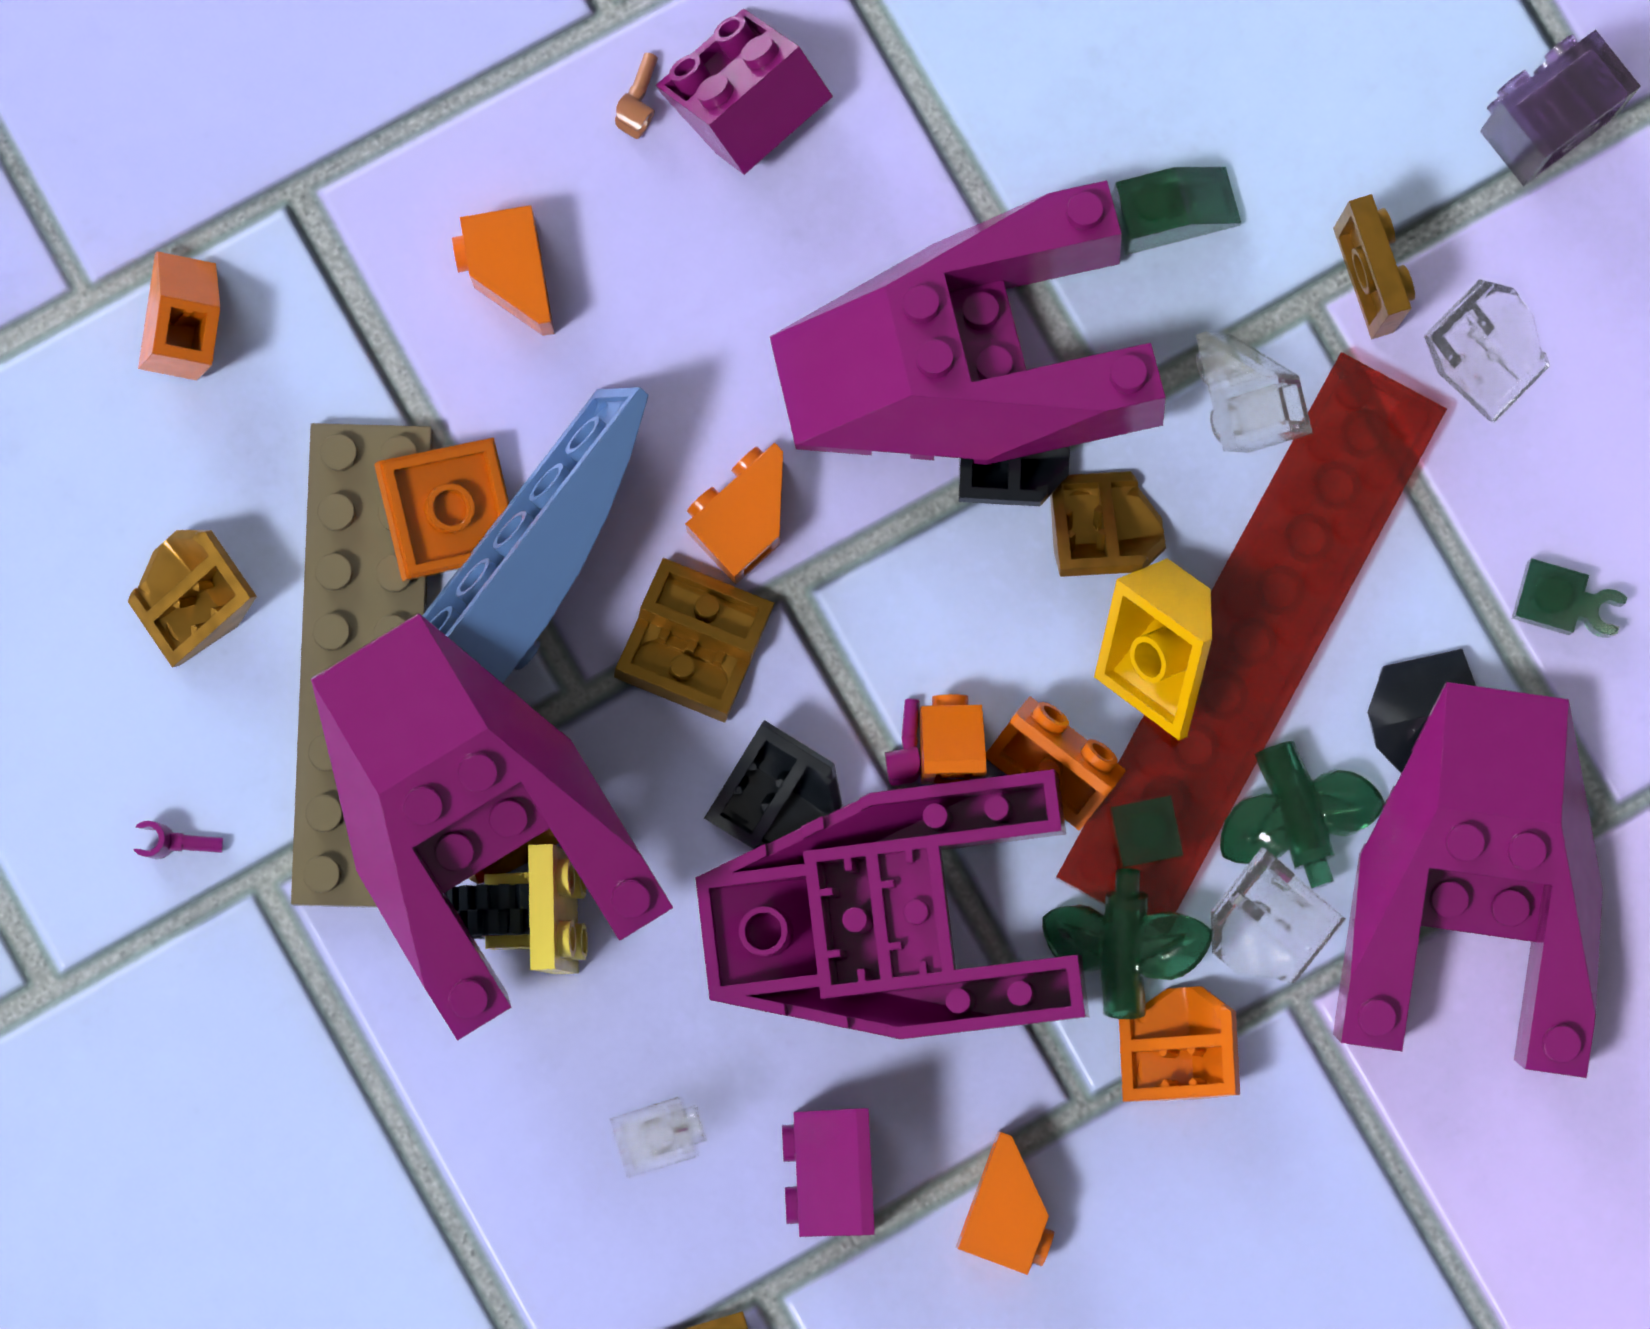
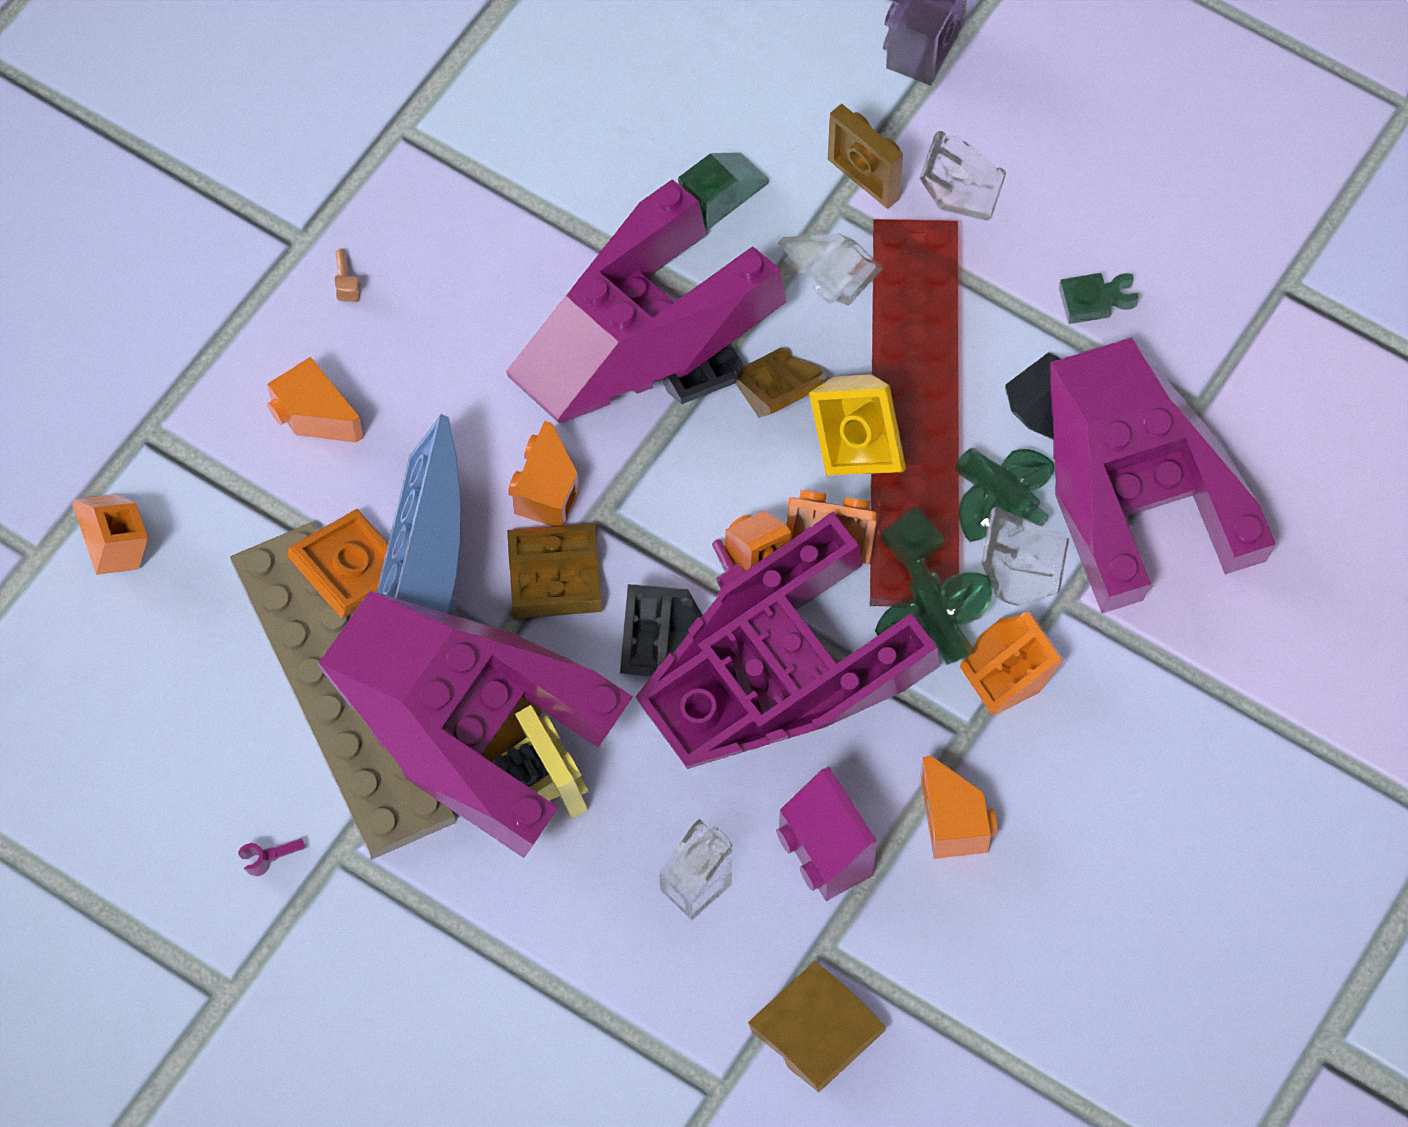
camera: 25 degrees left, 20 degrees down
pearl gold slope [128,530,257,668] -> none
magenta slope [655,8,833,175] -> none

